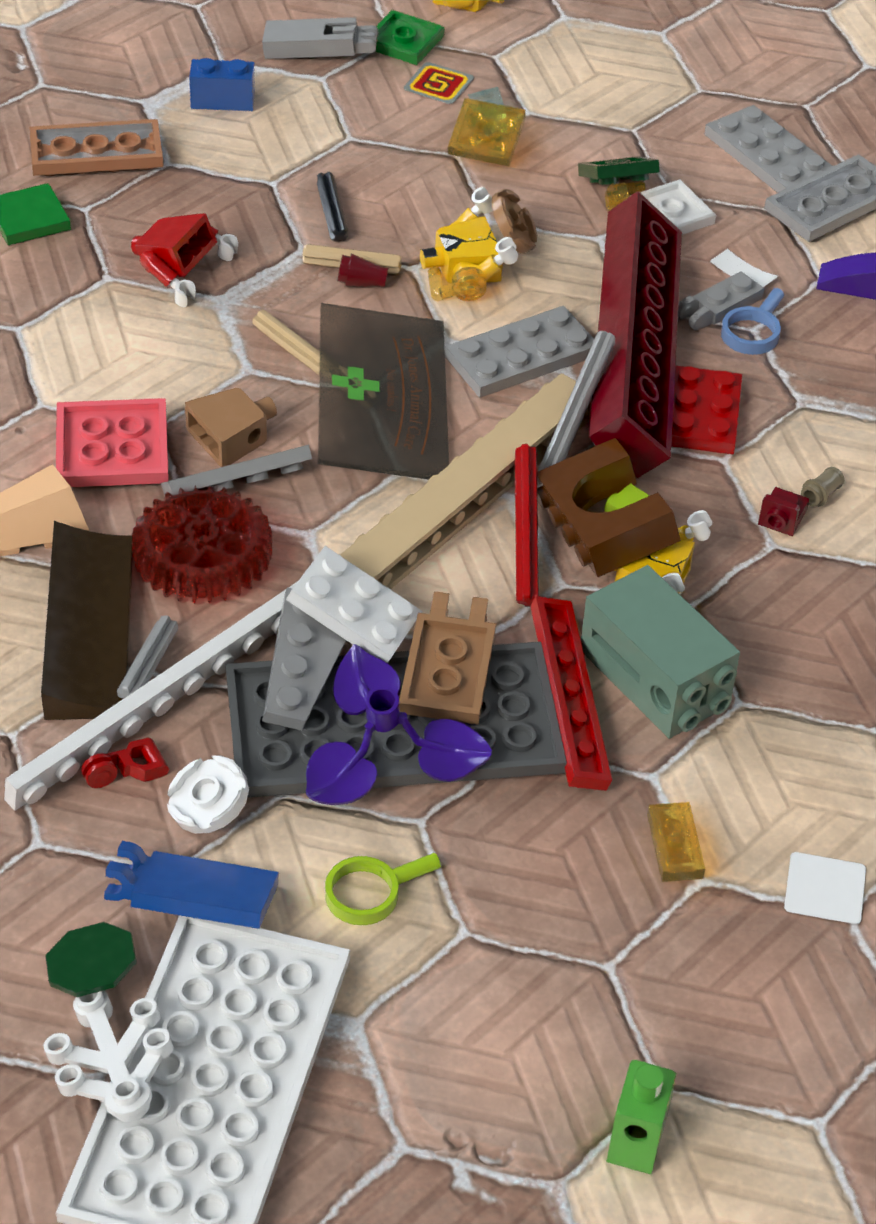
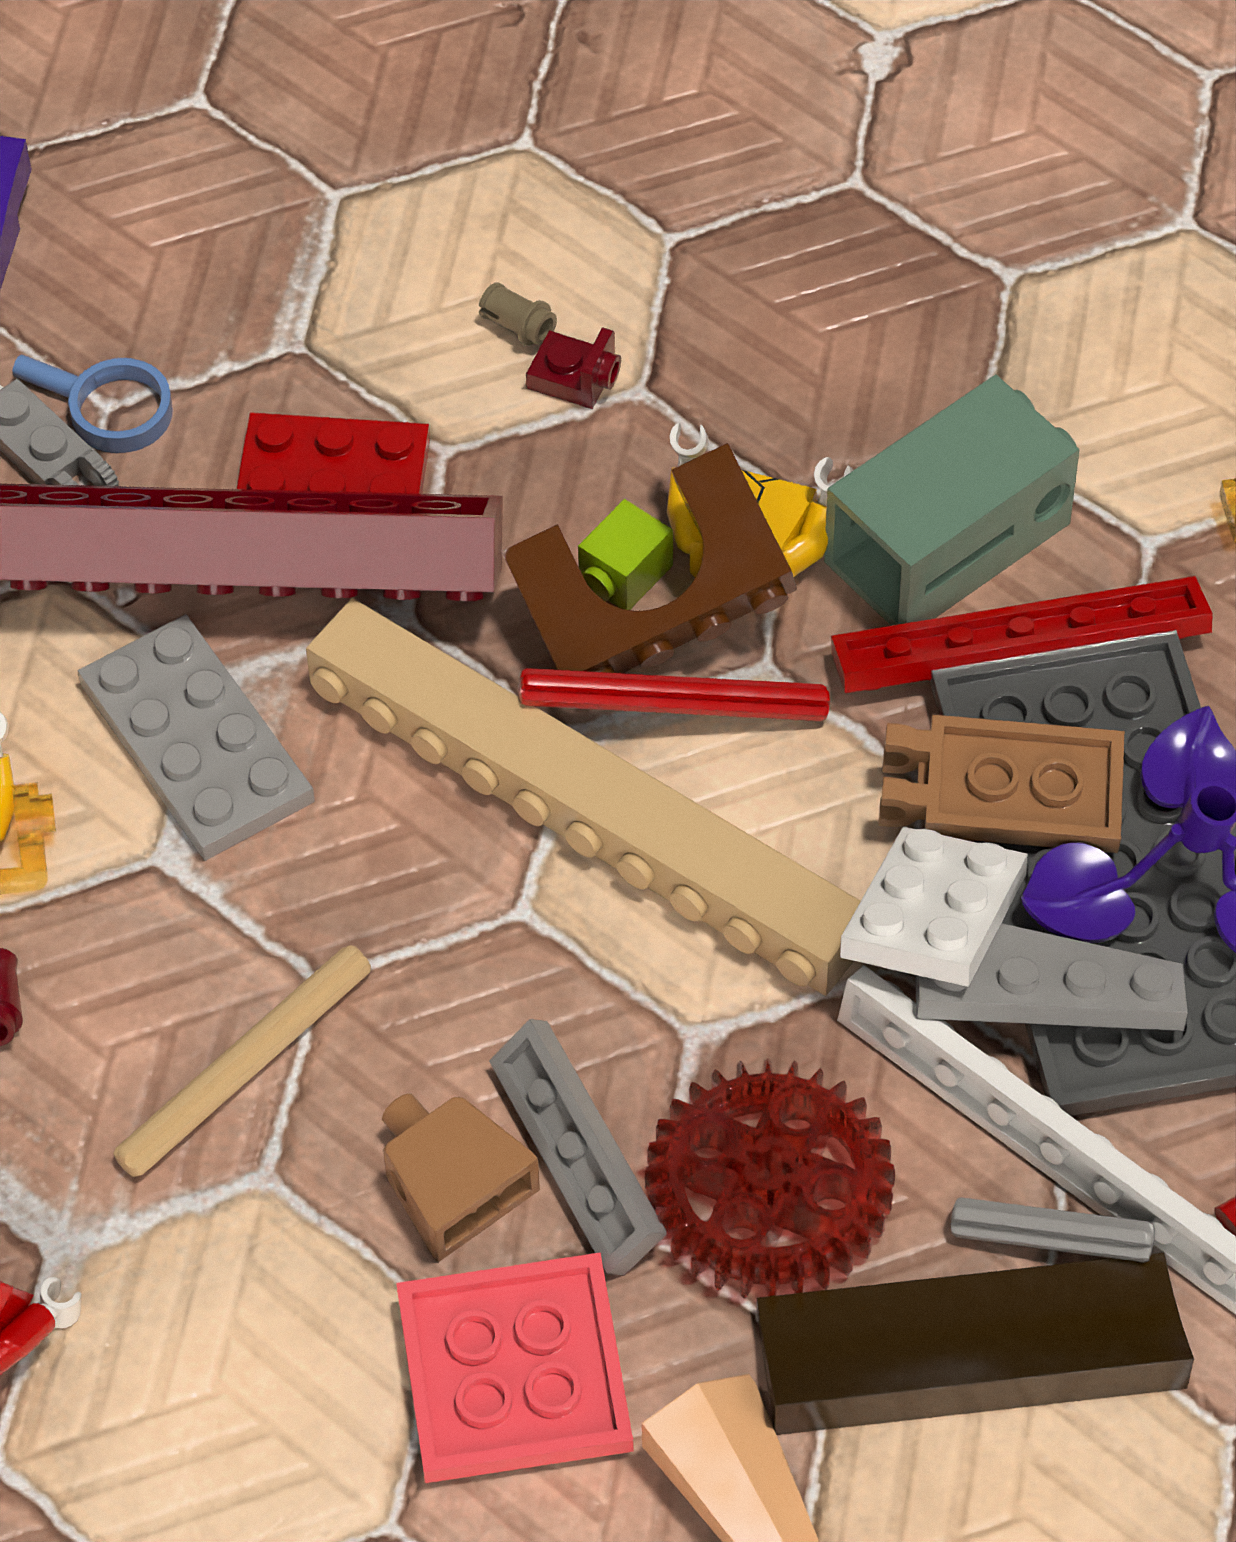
camera: 90 degrees left, 10 degrees up
clear smoke piece [318,303,449,480] -> none
light grey axle [537,330,616,488] -> none

